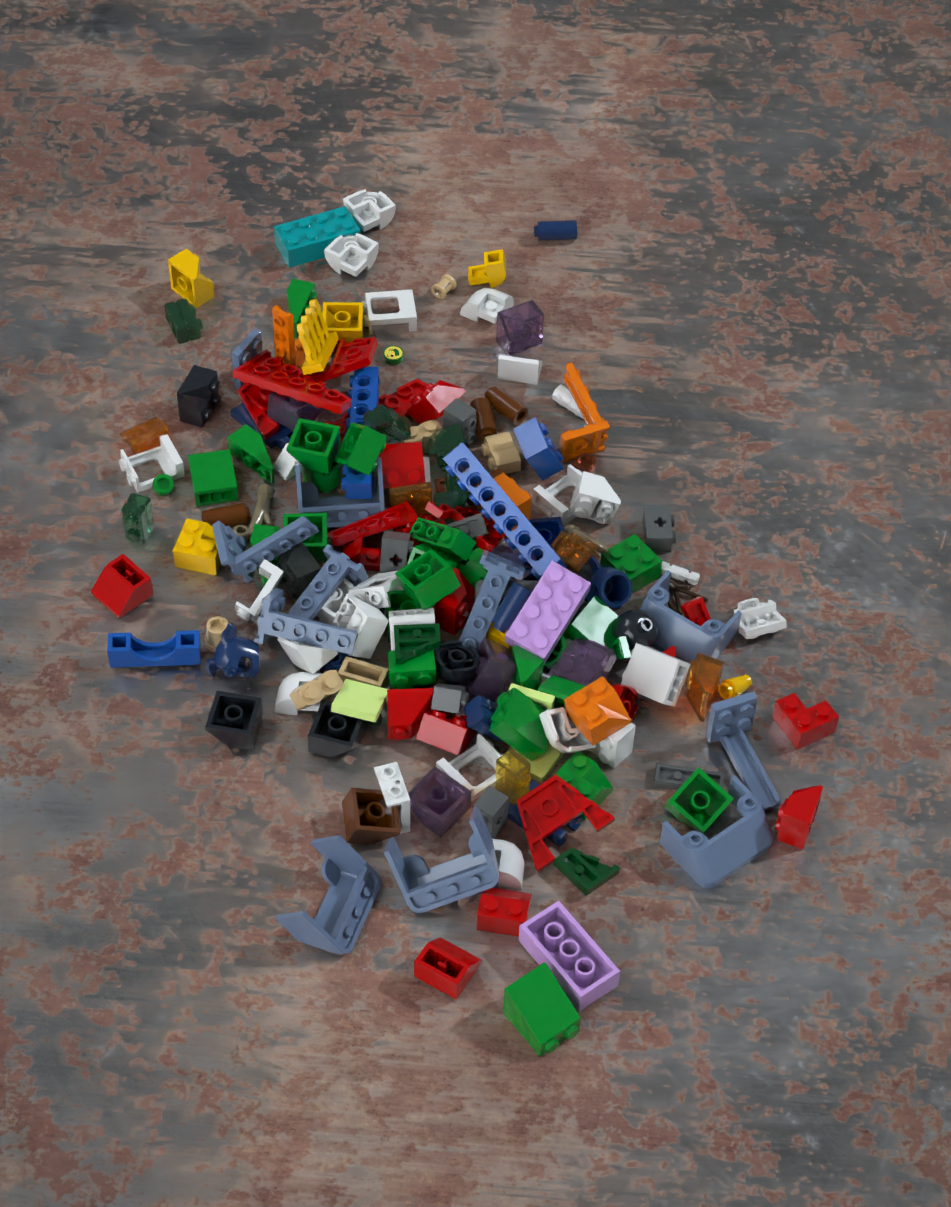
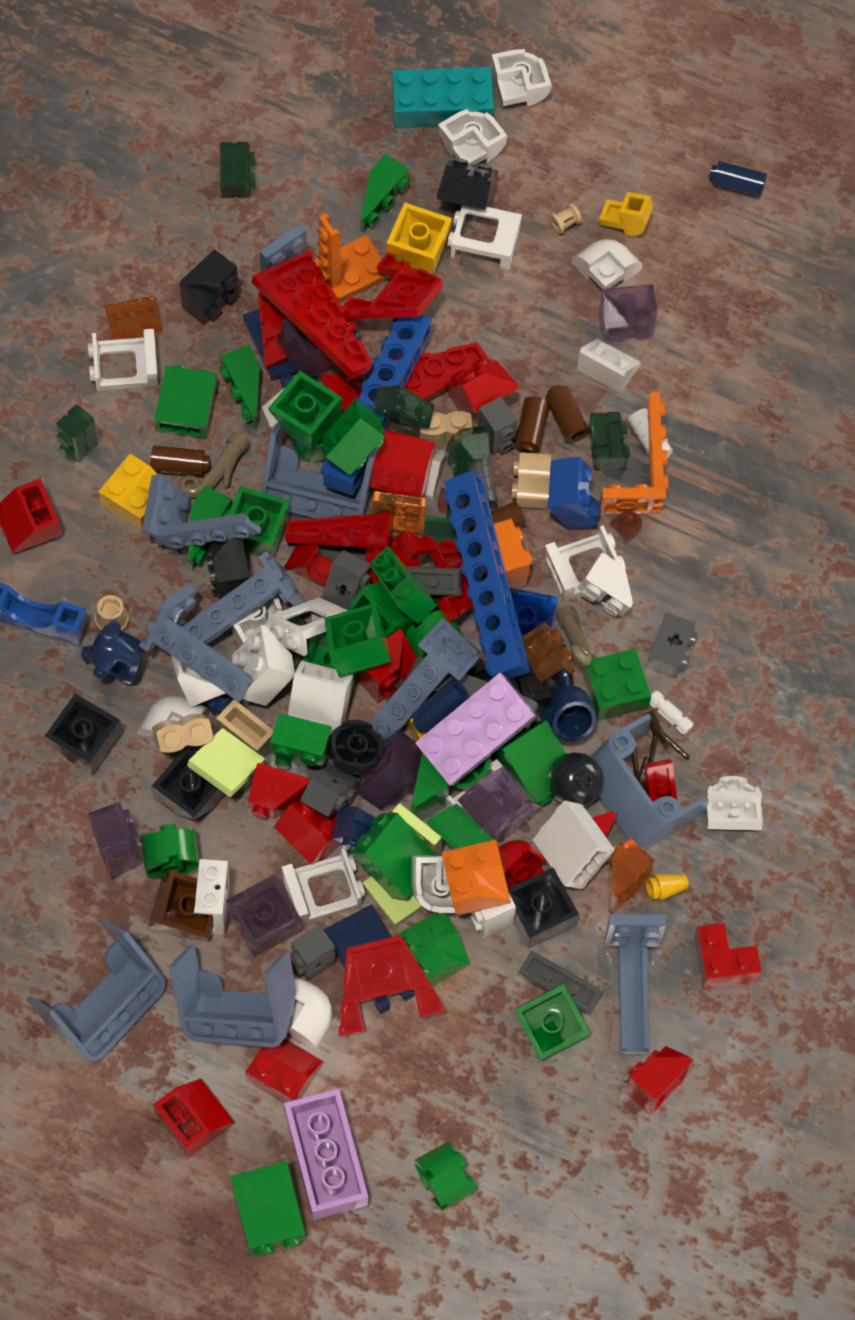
camera: 20 degrees right, 15 degrees up
green tile [152,474,174,496] -> none
yellow slope [168,248,214,309] -> none
white window [235,559,283,622] -> none
yellow fence [297,299,339,375] -> none
tile [383,346,404,365] -> none
dark green wing [394,623,441,665] -> none
clear yellow brick [496,749,531,804] -> none
dark green wing [553,848,620,896] -> none
green tile [609,636,631,659] -> none
sand blue windscreen [659,775,774,888] -> none
none -> clear purple slope [88,802,143,880]
none -> green brick [140,824,199,879]
none -> green brick [414,1142,477,1211]
none -> black slope [437,158,498,210]
none -> black slope [508,868,579,948]
none -> clear green brick [588,411,630,471]

